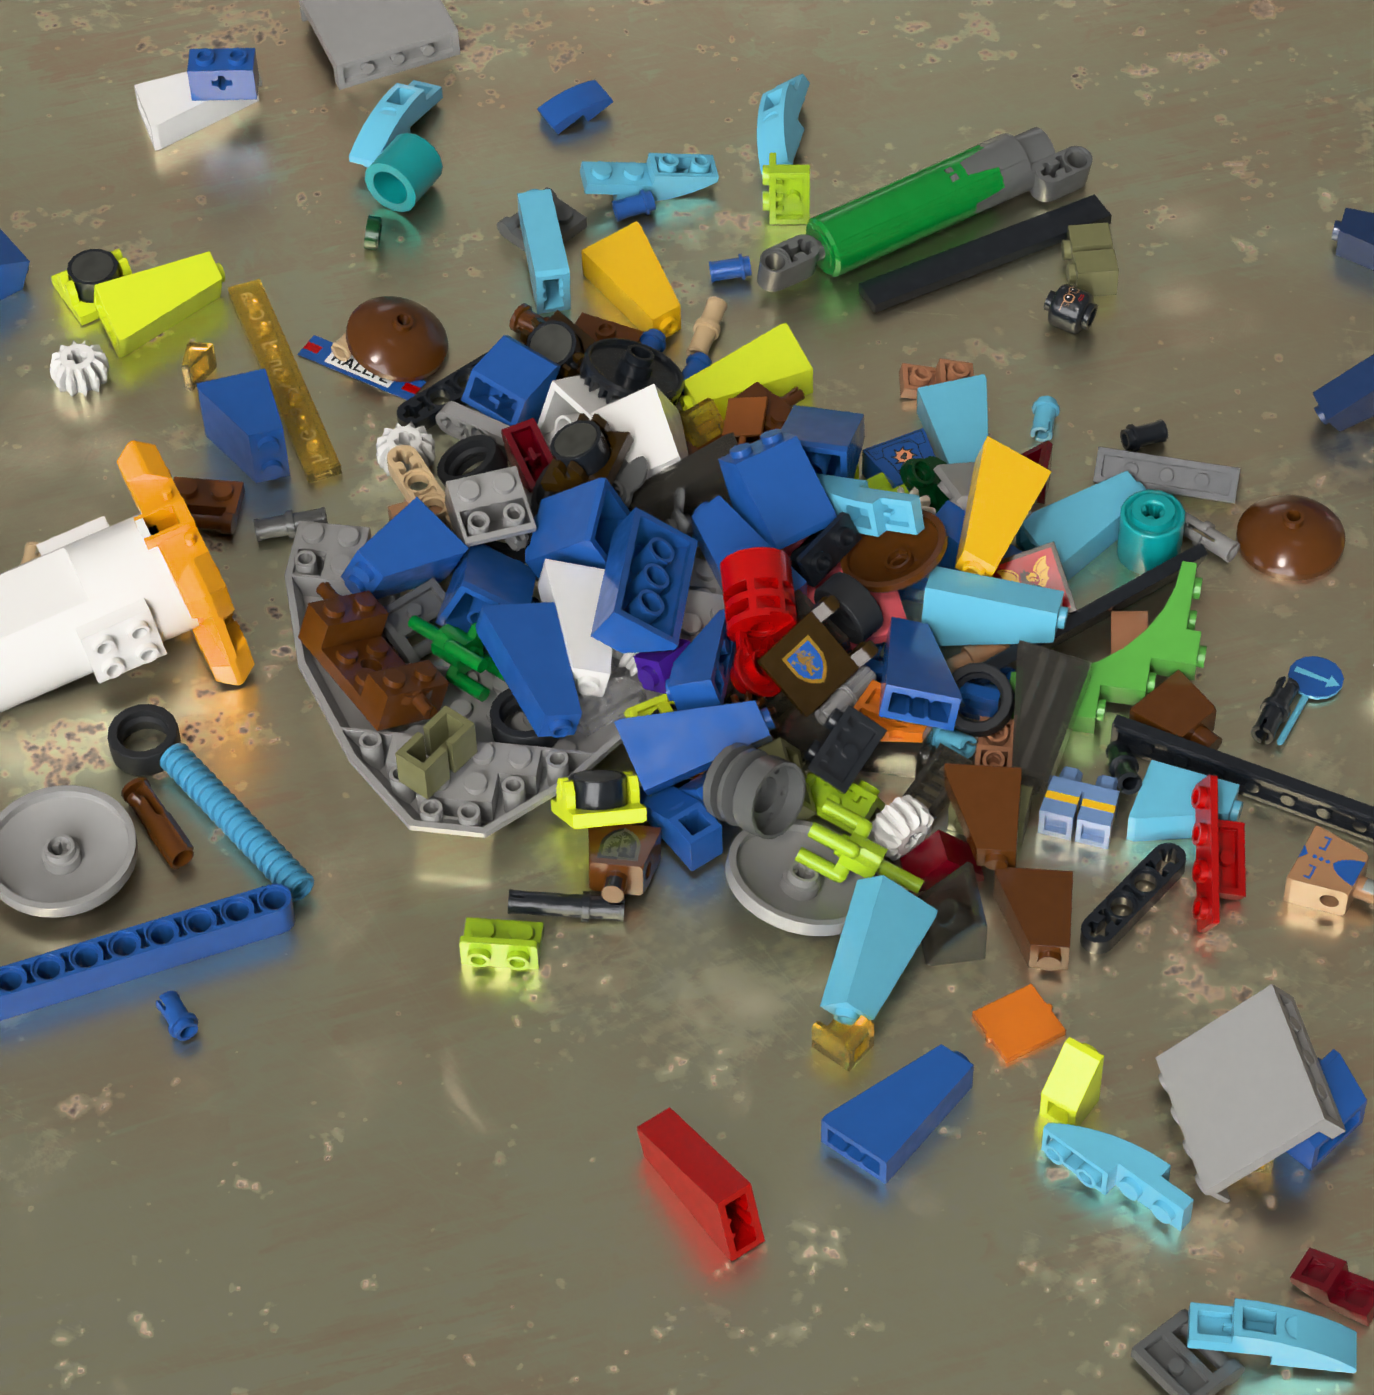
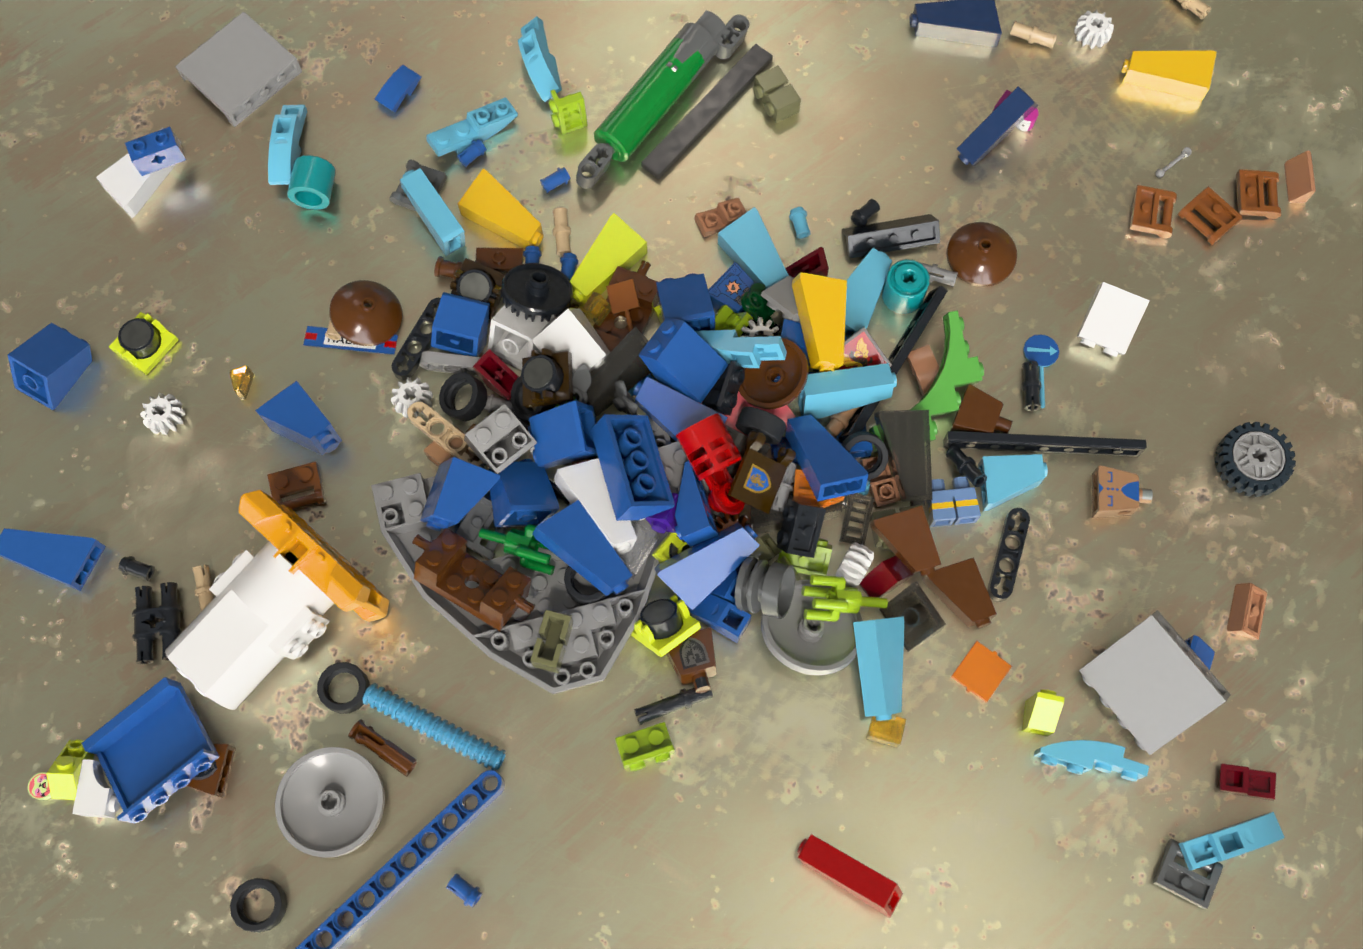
camera: 25 degrees left, 20 degrees up
neon yellow slope [94,251,225,358] -> none
clear yellow tile [227,279,342,483] -> none
dark grey pin [254,507,328,542] -> none
dark green tile [364,215,382,250] -> none
blue slope [821,1044,974,1184] -> none
black head [1044,284,1098,334] -> none
red bracket [1191,775,1246,933] -> none

